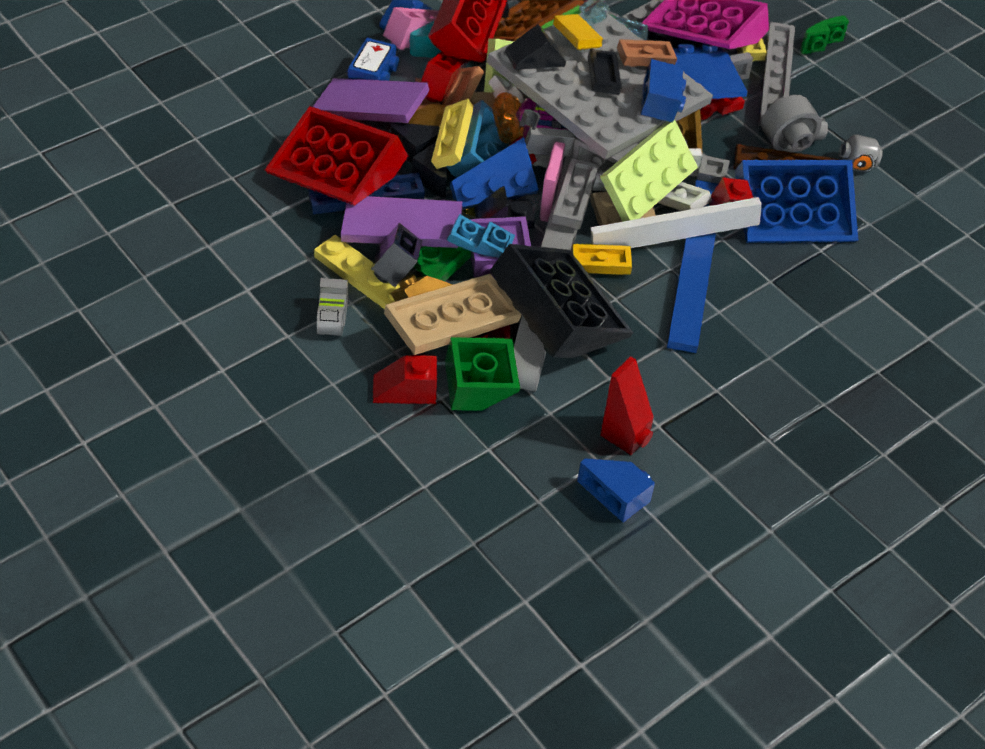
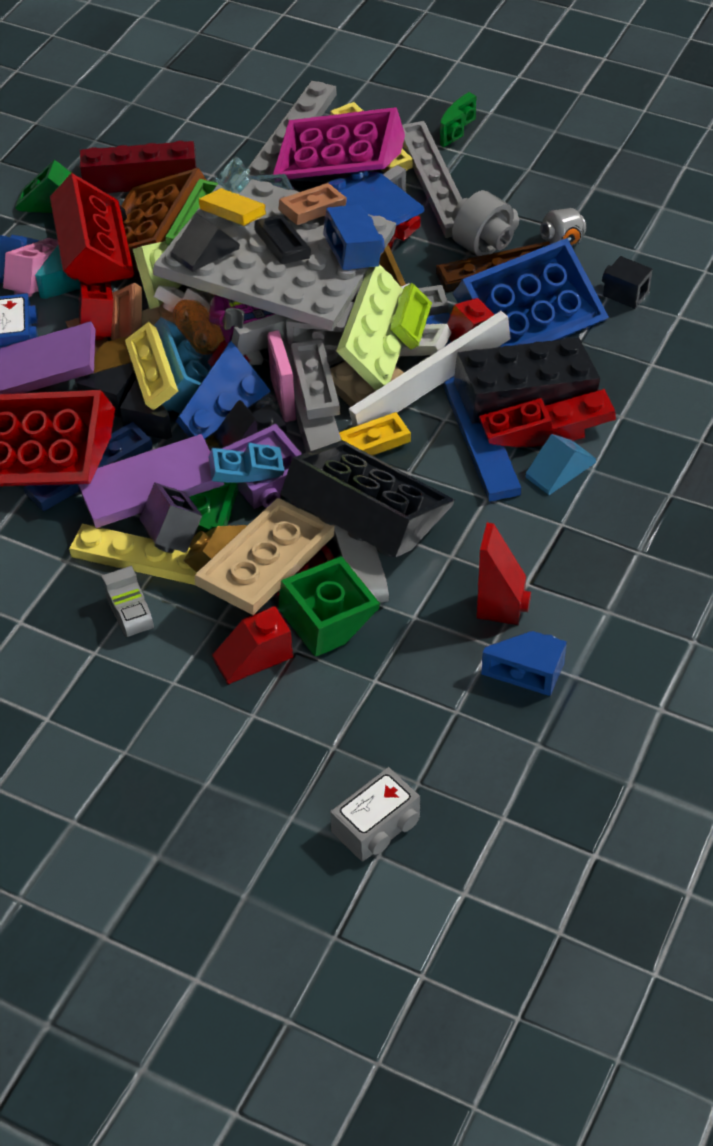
camera: 20 degrees left, 0 degrees up
none -> brick [330,767,420,862]
none -> lime tile [390,283,432,350]
none -> black brick [454,337,600,424]
none -> red slope [479,389,616,447]
none -> dark azure slope [525,434,596,495]
none -> black brick [602,256,653,309]

